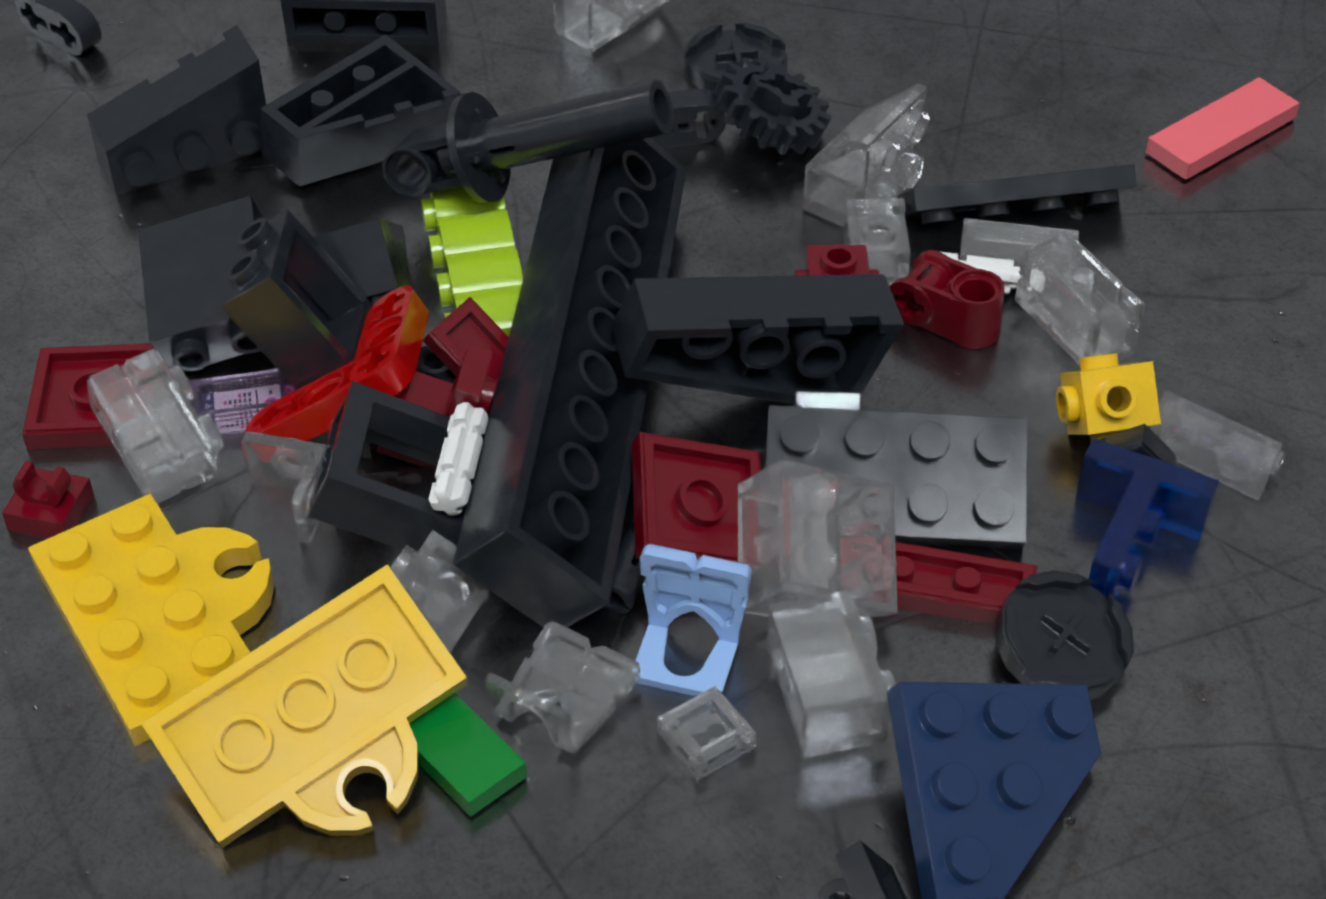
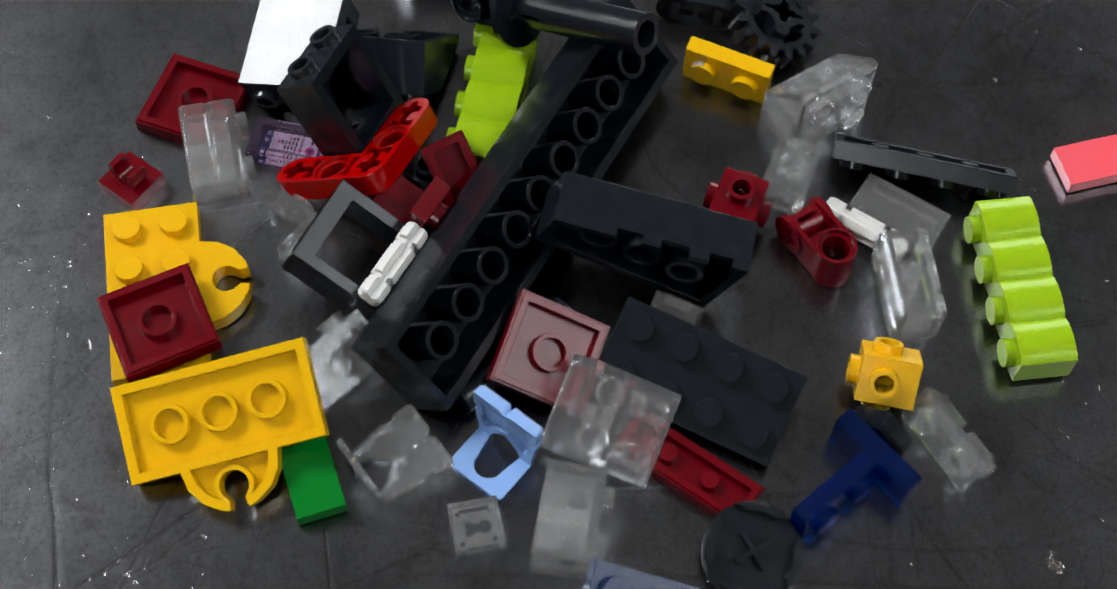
camera: 20 degrees right, 15 degrees up
none -> dark red tile [96,263,223,383]
none -> yellow piece [682,36,775,104]
none -> lime brick [963,196,1078,381]

